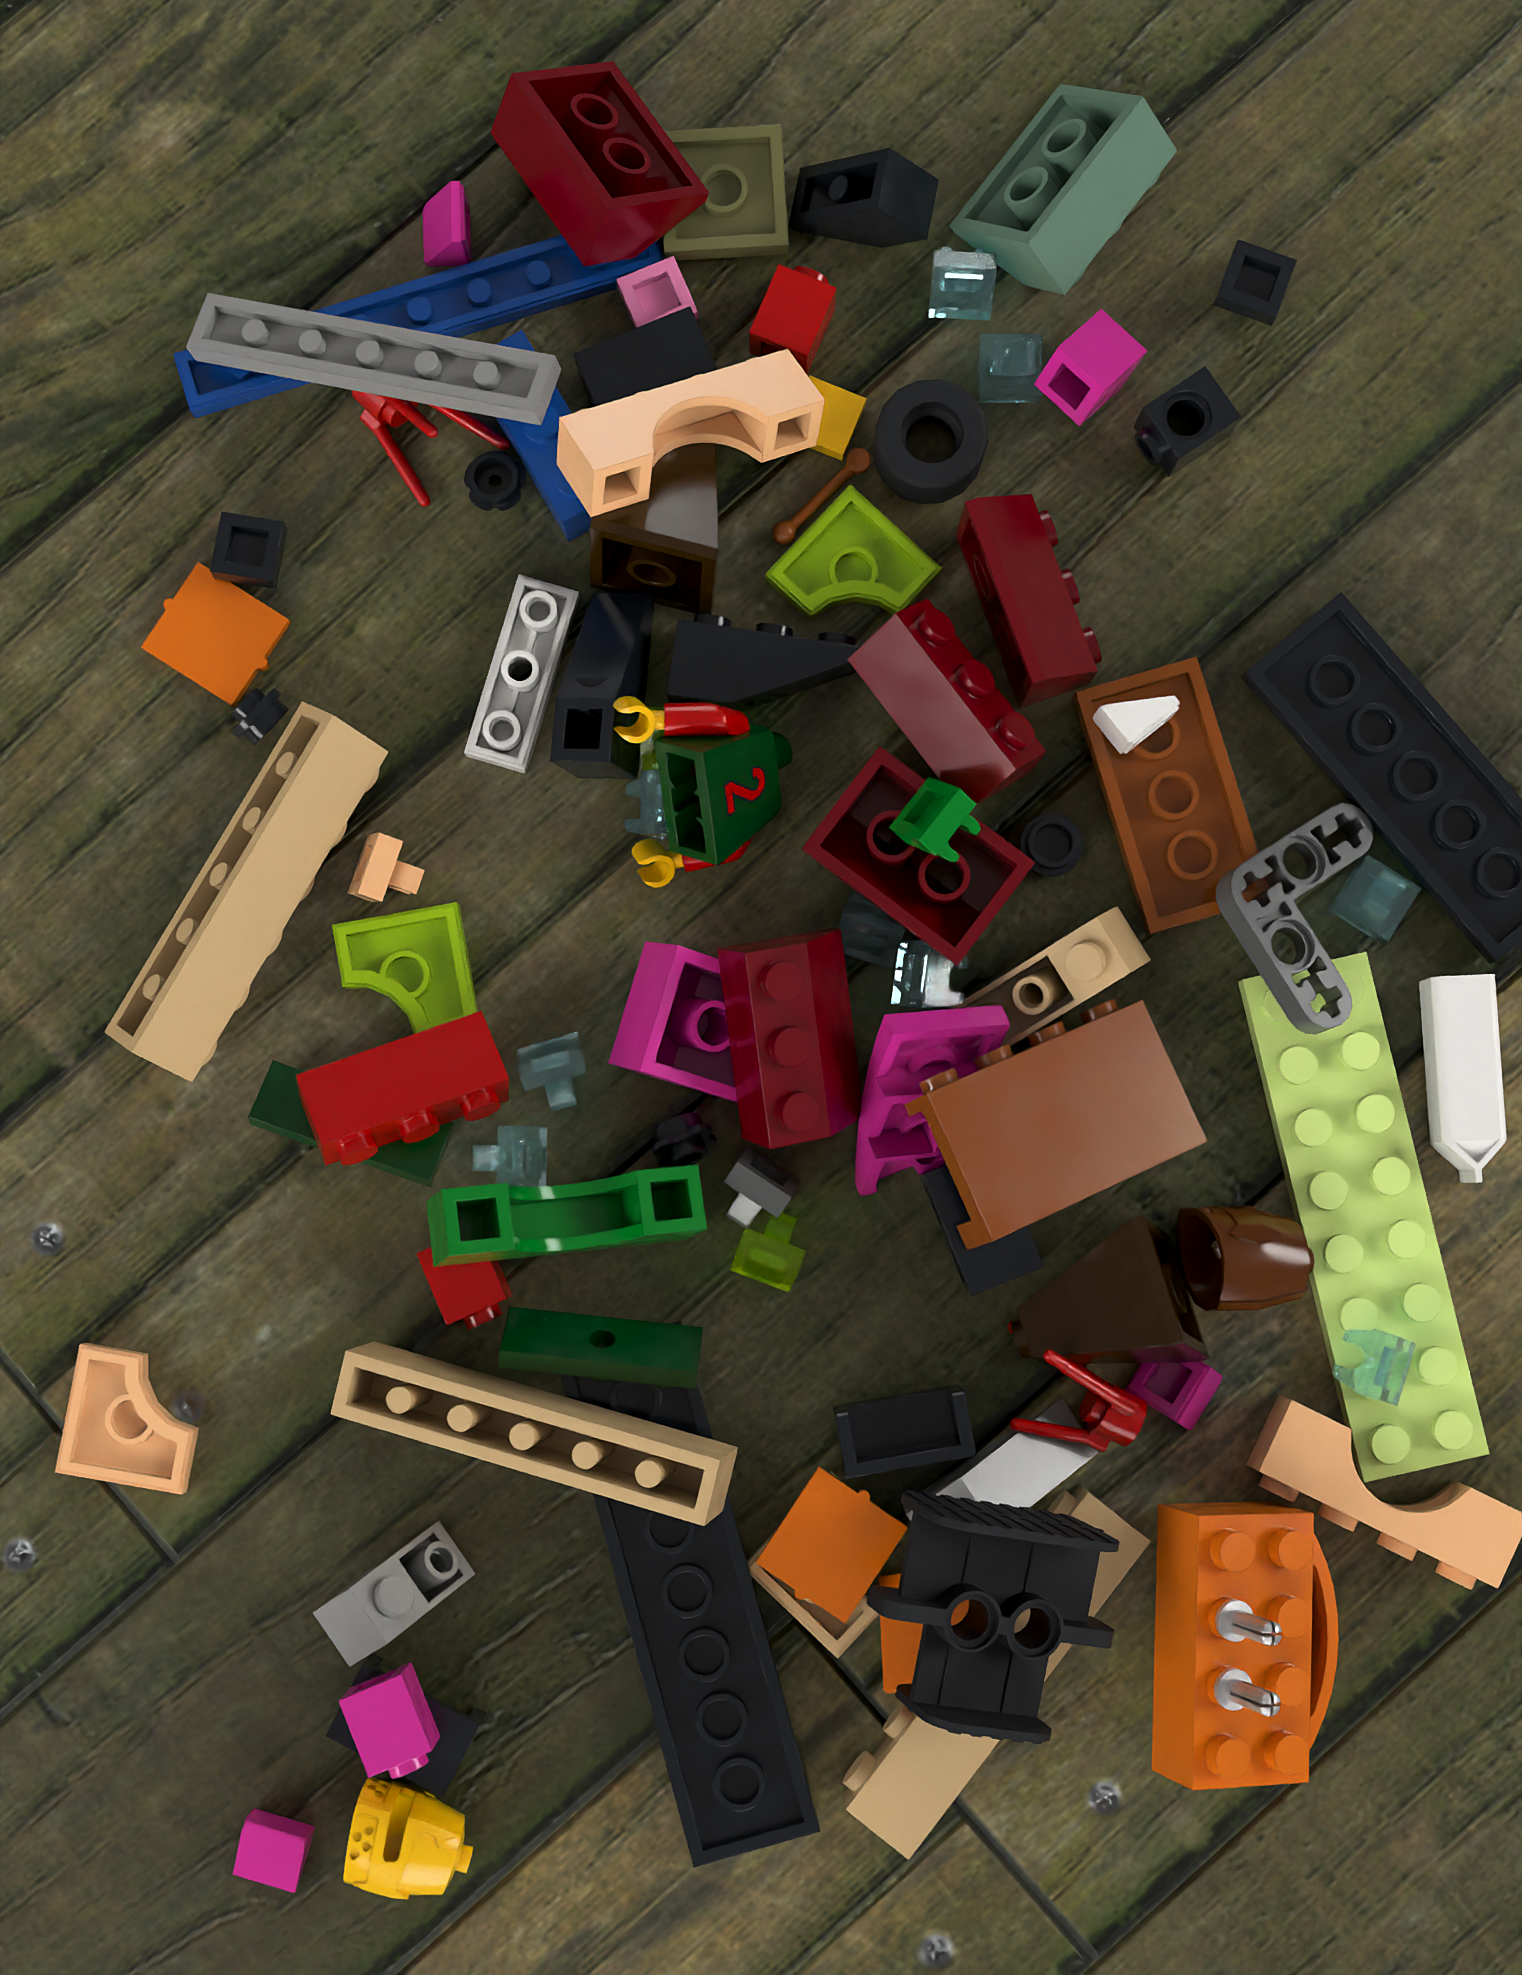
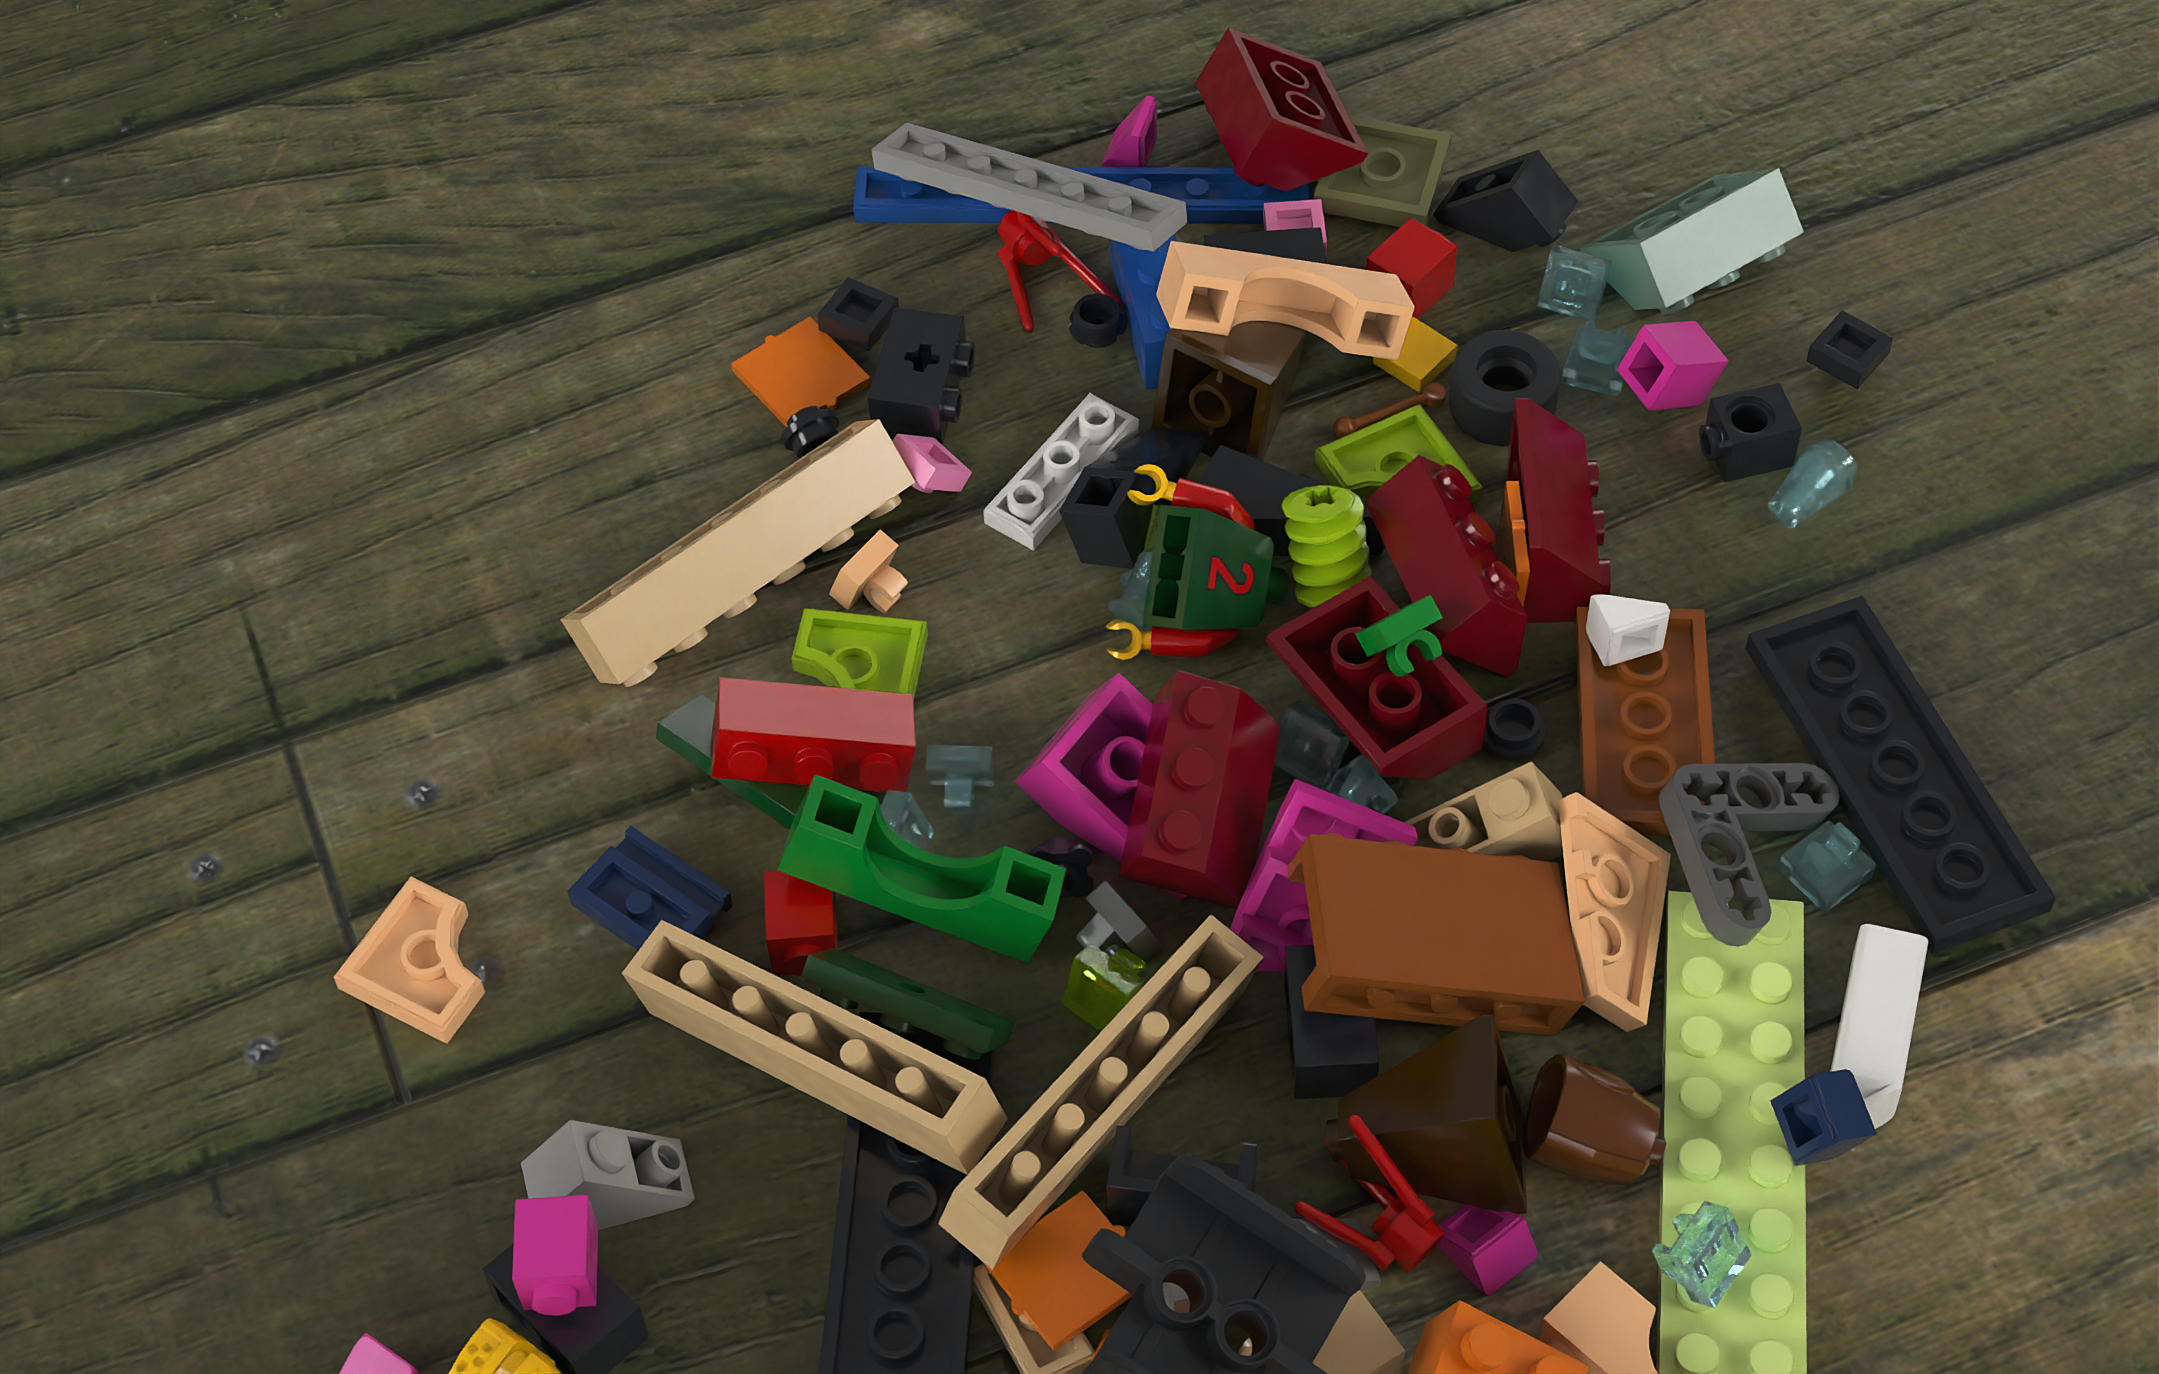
camera: 20 degrees right, 30 degrees down
none -> dark blue plate [567,826,733,951]
none -> black brick [868,307,975,445]
none -> bright pink plate [892,434,972,493]
none -> tan brick [938,915,1264,1270]
none -> lime piece [1282,485,1373,613]
none -> orange piece [1496,481,1530,606]
none -> light nougat wing [1558,792,1671,1032]
none -> clear light blue cone [1768,439,1858,528]
none -> dark blue slope [1770,1069,1877,1166]

